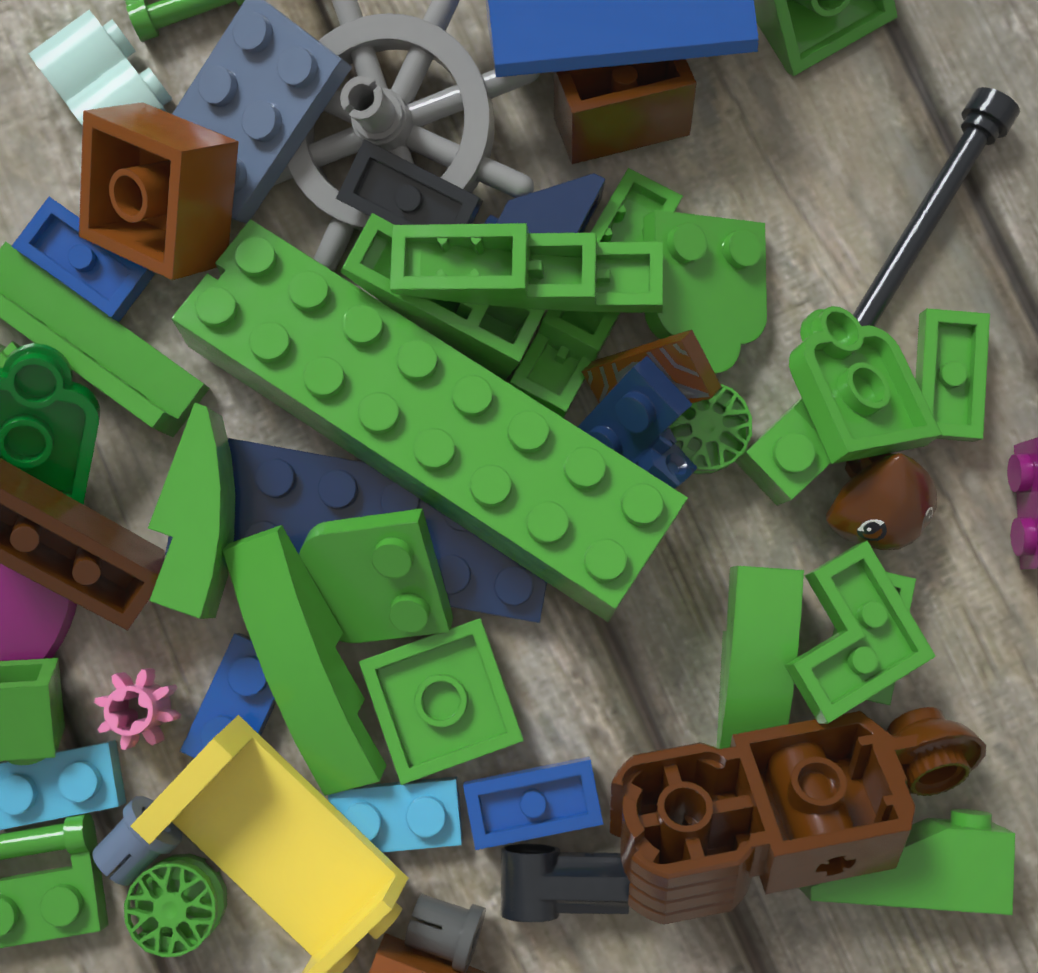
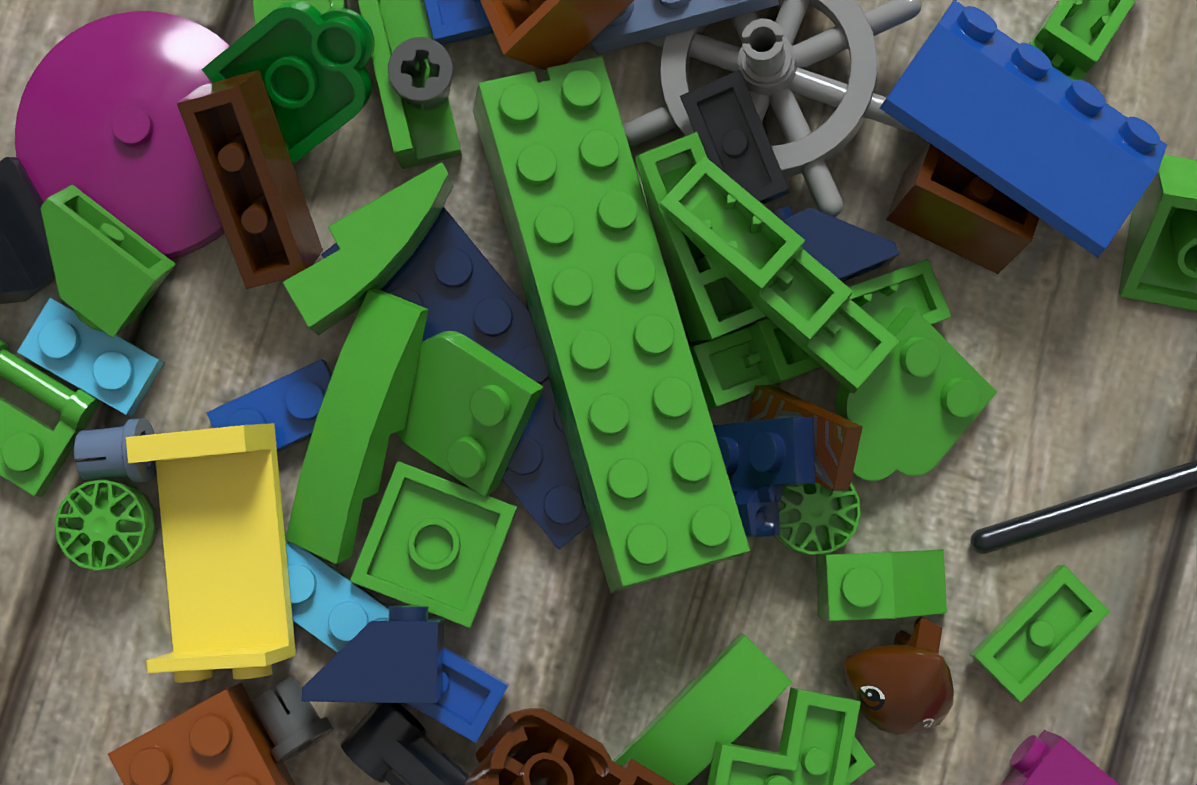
camera: 30 degrees right, 0 degrees up
bright pink gear [94,668,181,750] -> none
bright green plate [789,306,942,464] -> none
none -> dark blue slope [302,605,444,703]
none -> dark grey bush [388,37,454,110]

